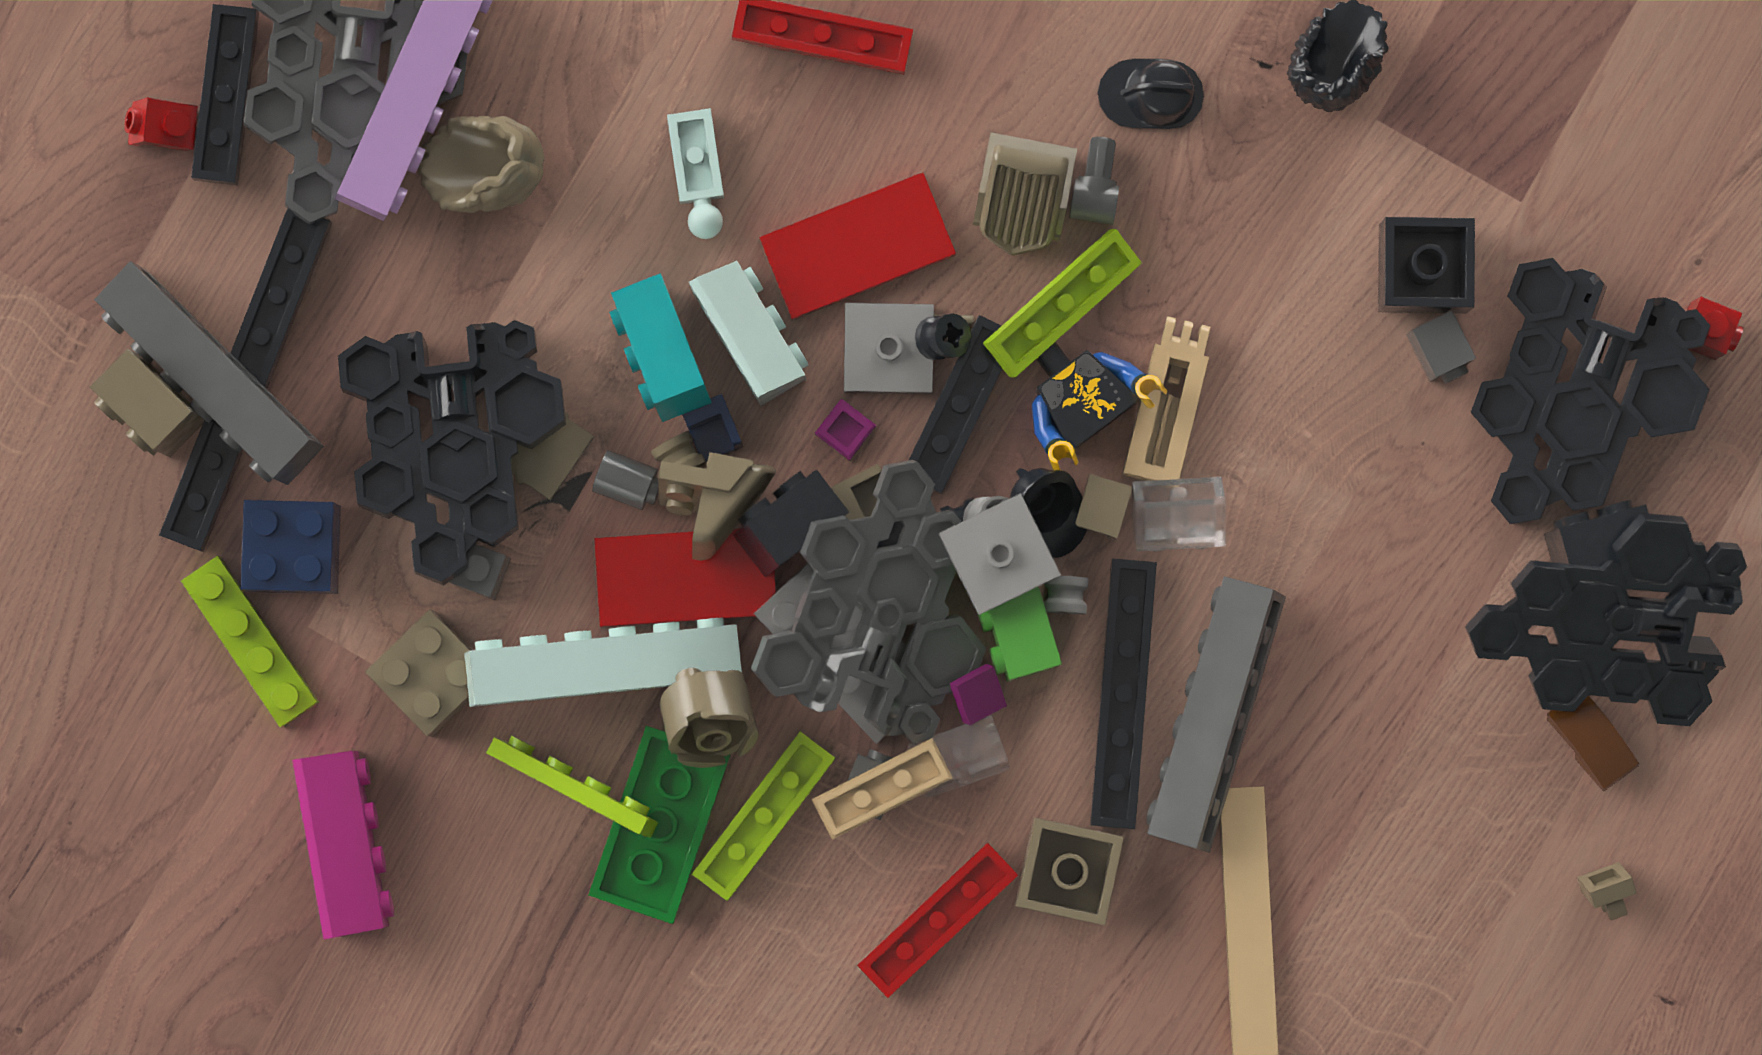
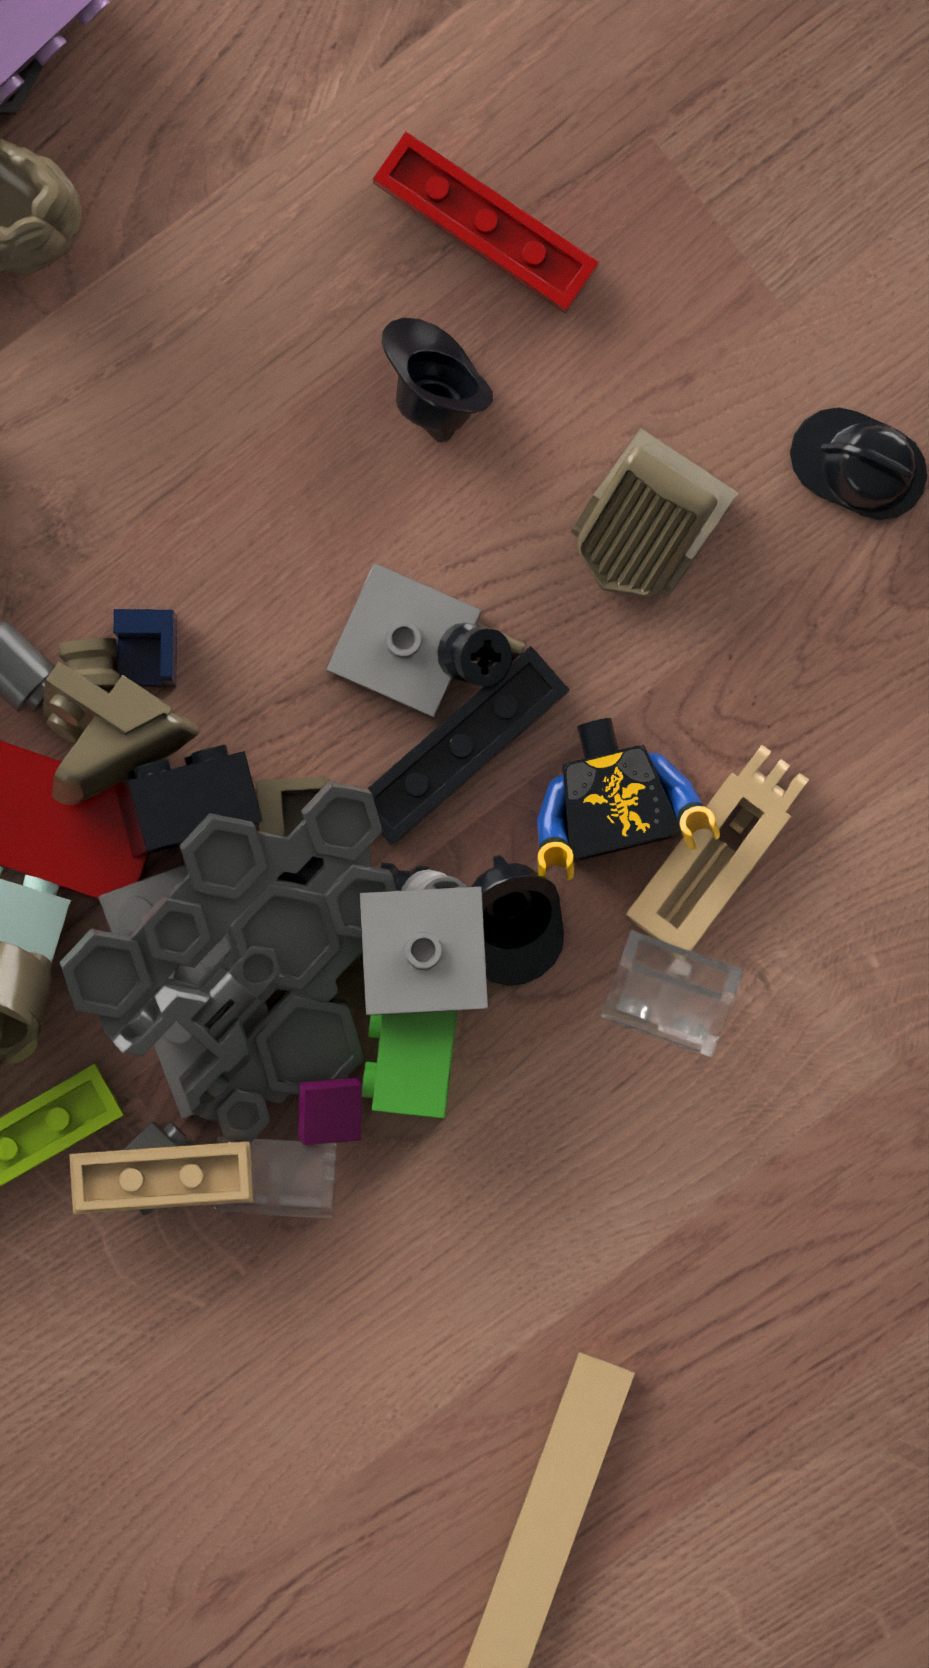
camera: 30 degrees right, 0 degrees up
teal brick [609,273,712,422] -> none
light aqua plate [667,108,724,239] -> none
light aqua slope [689,261,809,406] -> none
red tile [759,172,956,320] -> none
magenta tile [814,398,876,462] -> none
red plate [857,842,1018,998] -> none
lime plate [983,229,1142,377] -> none
dark tan brick [1015,817,1124,925] -> none
light grey wheel [1043,576,1089,614] -> none
dark grey axle [1069,136,1119,225] -> none
dark tan panel [1075,474,1133,540] -> none
black plate [1090,558,1157,829] -> none
dark grey brick [1147,576,1286,853] -> none
none -> black piece [381,318,493,443]

